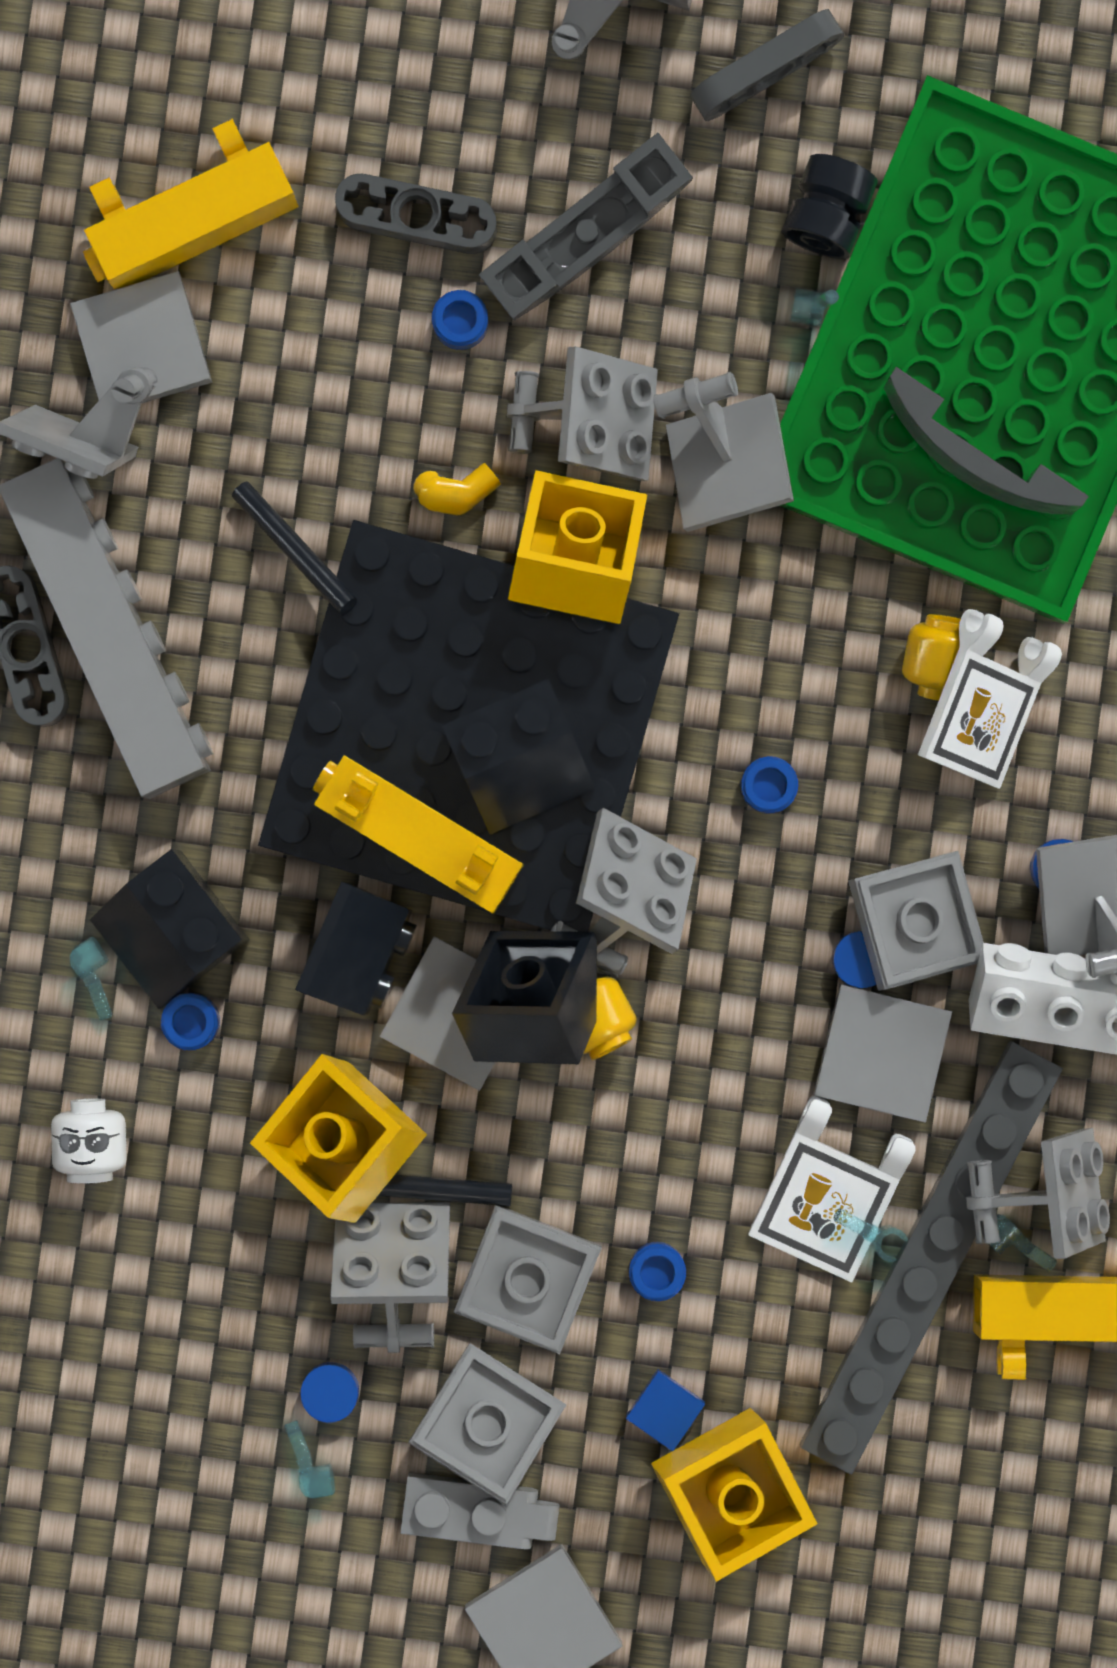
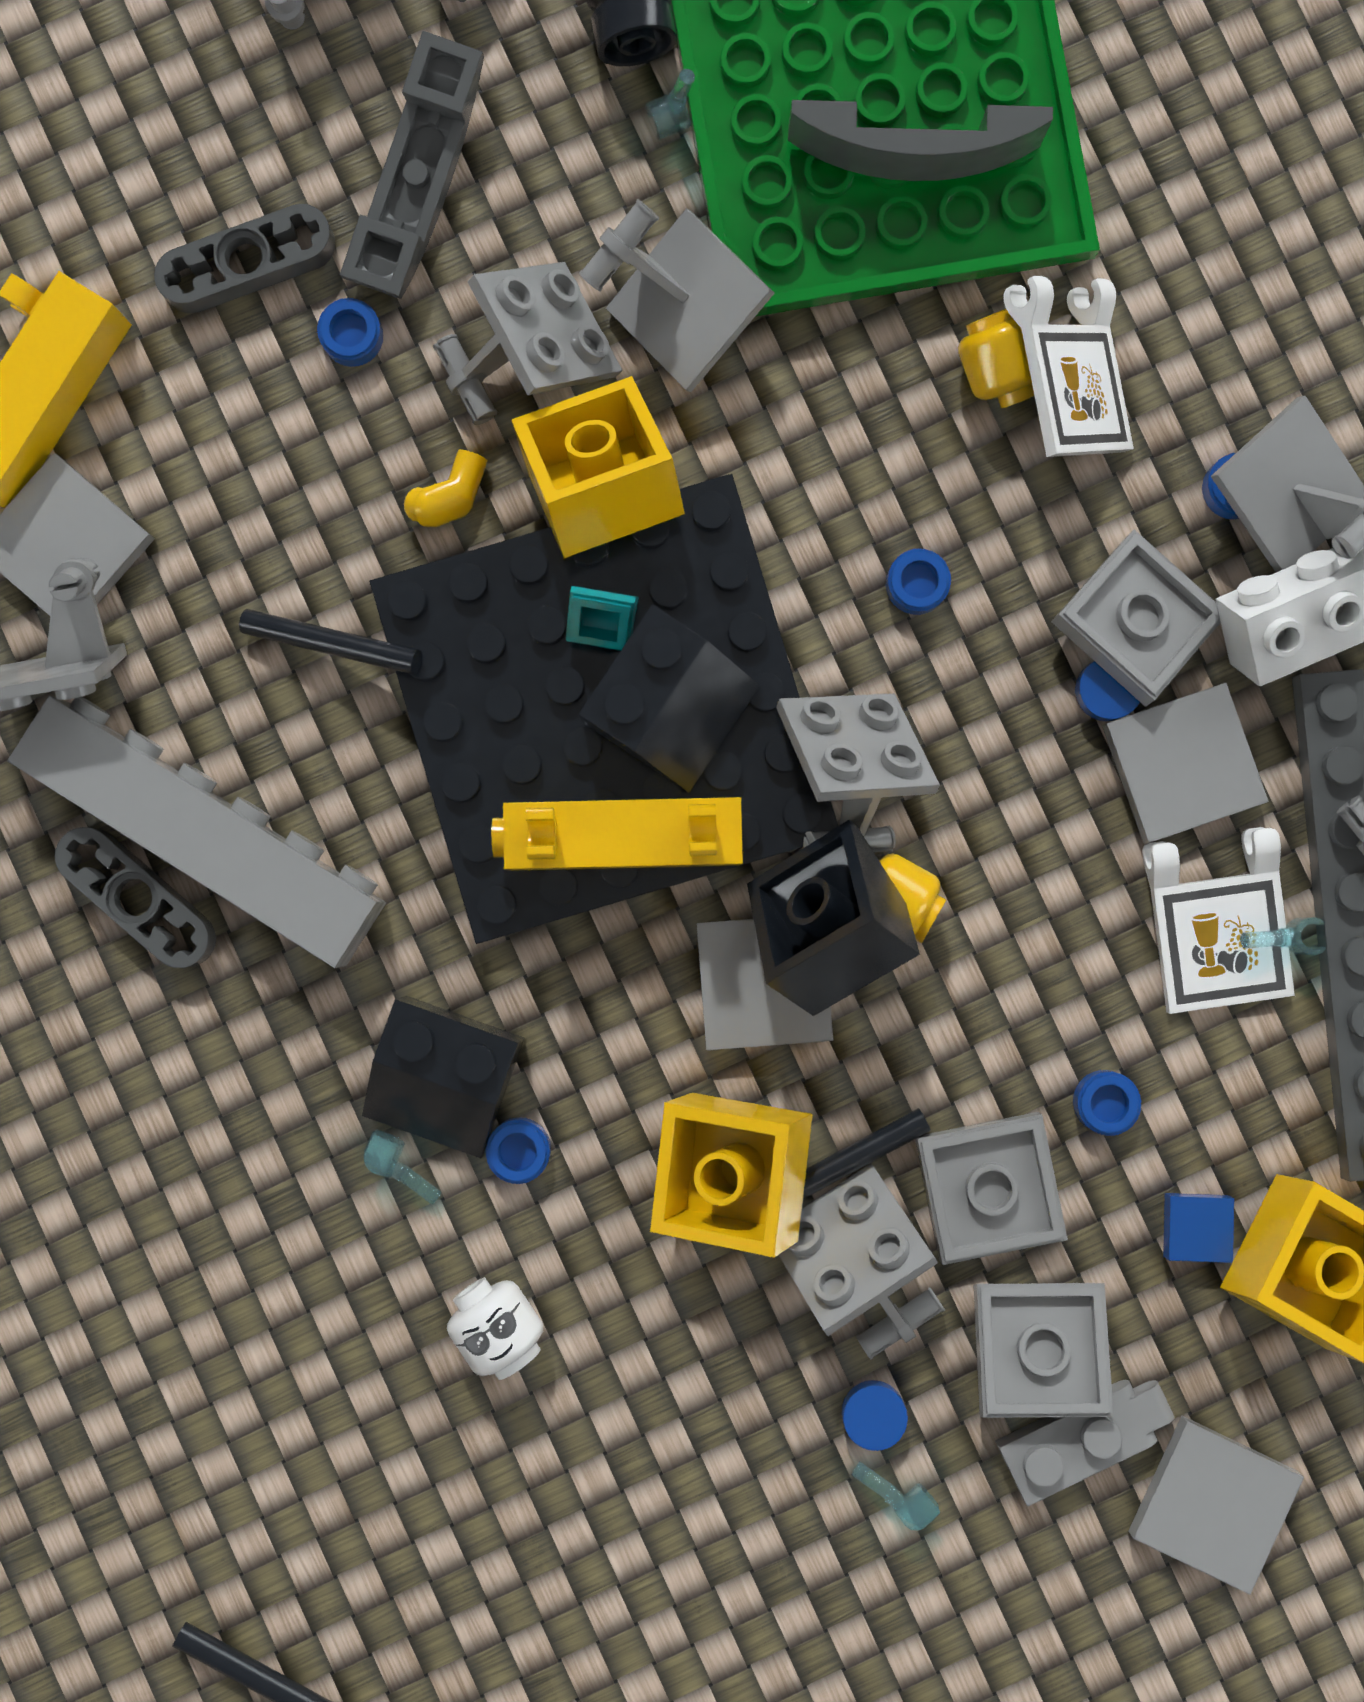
camera: 40 degrees left, 0 degrees up
black slope [295,882,417,1016] -> none
none -> teal slope [566,586,639,651]

